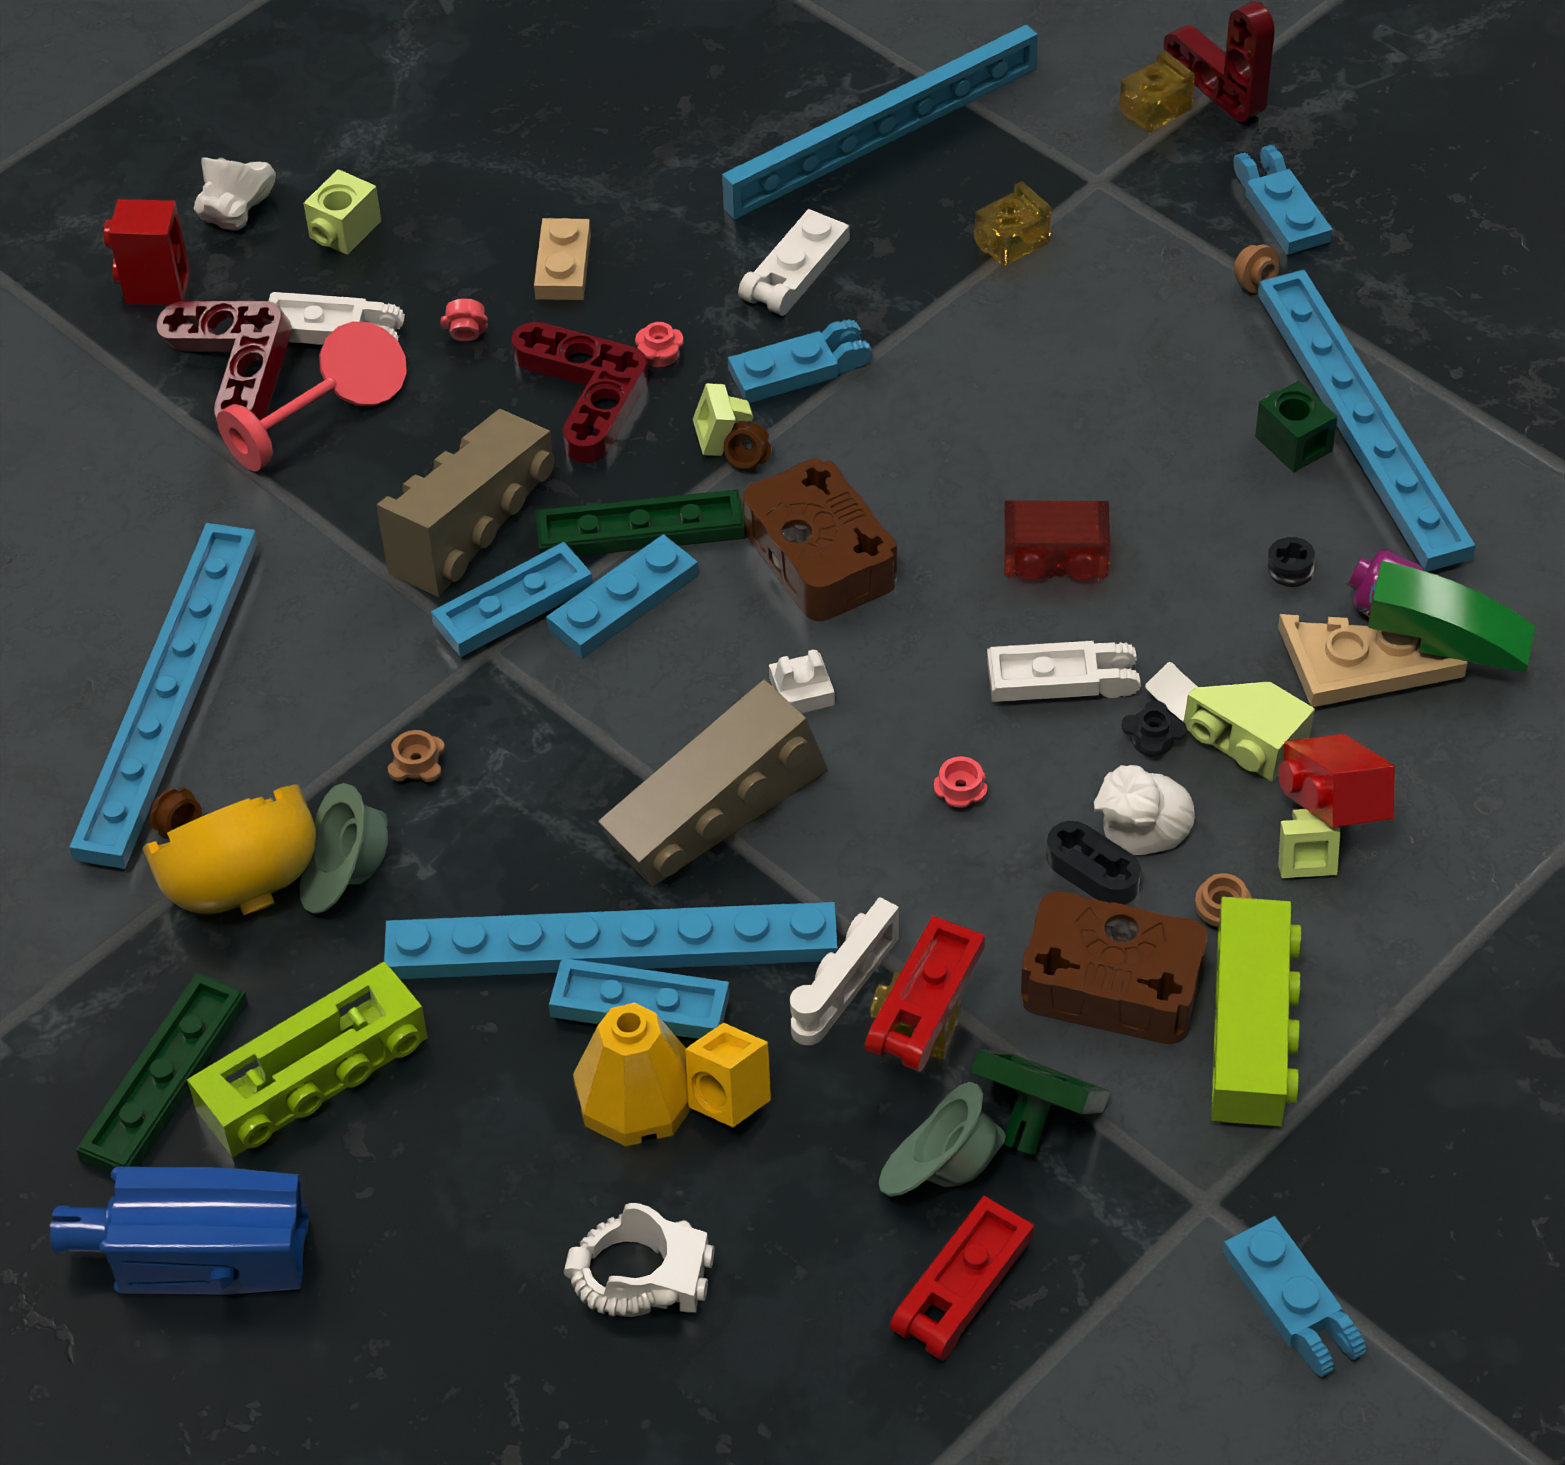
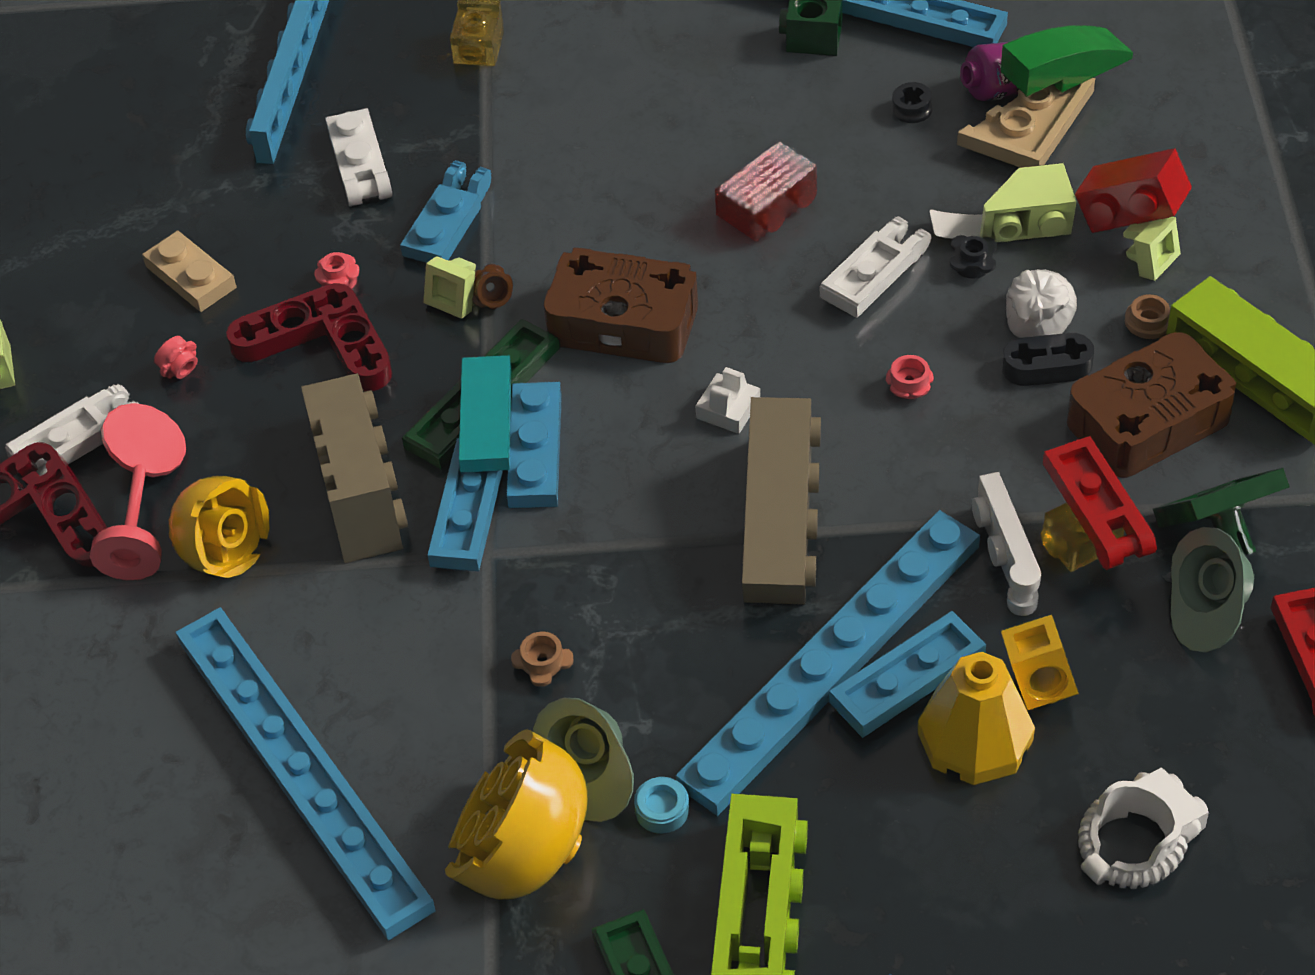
camera: 45 degrees left, 0 degrees up
reddish brown plate [150,787,202,838] -> none
none -> yellow cylinder [169,476,270,578]
none -> teal tile [459,355,511,472]
none -> medium azure tile [634,777,689,834]

